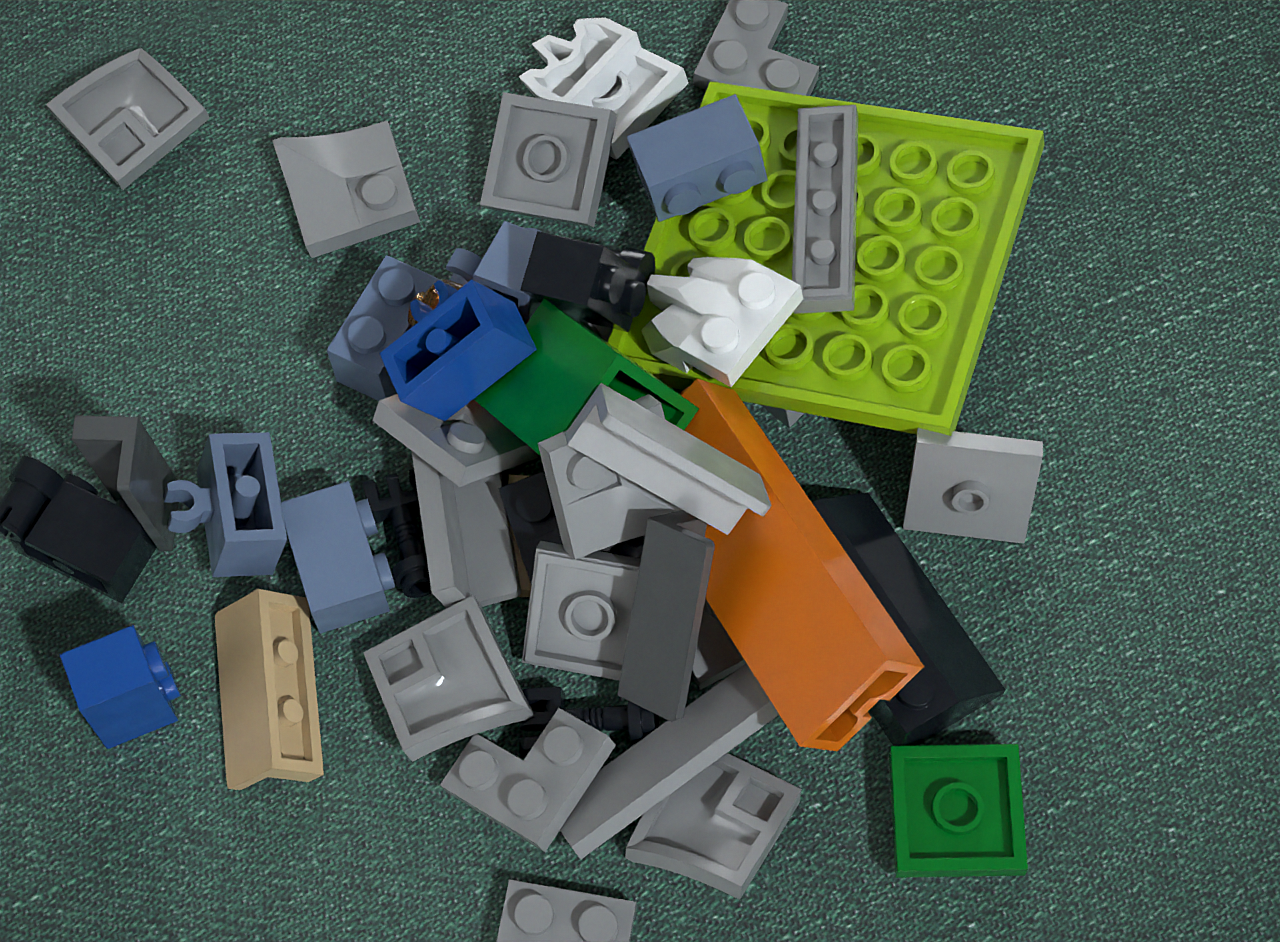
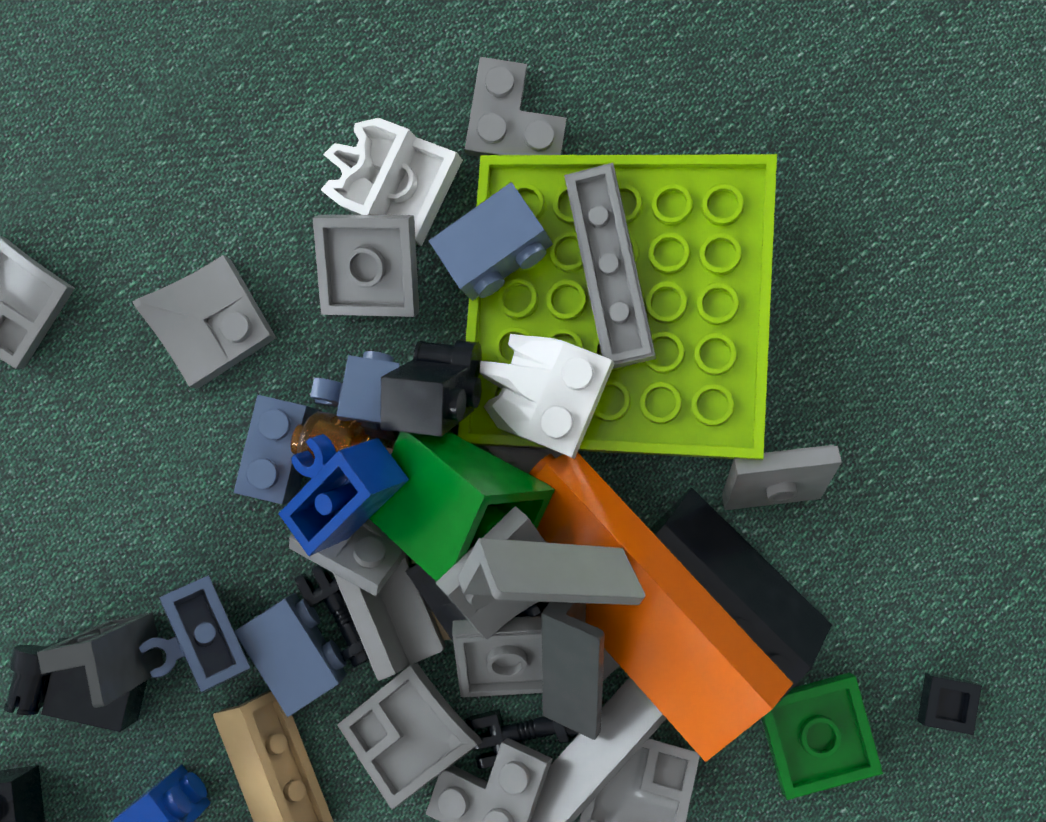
camera: 15 degrees left, 20 degrees up
none -> black plate [917,673,982,735]

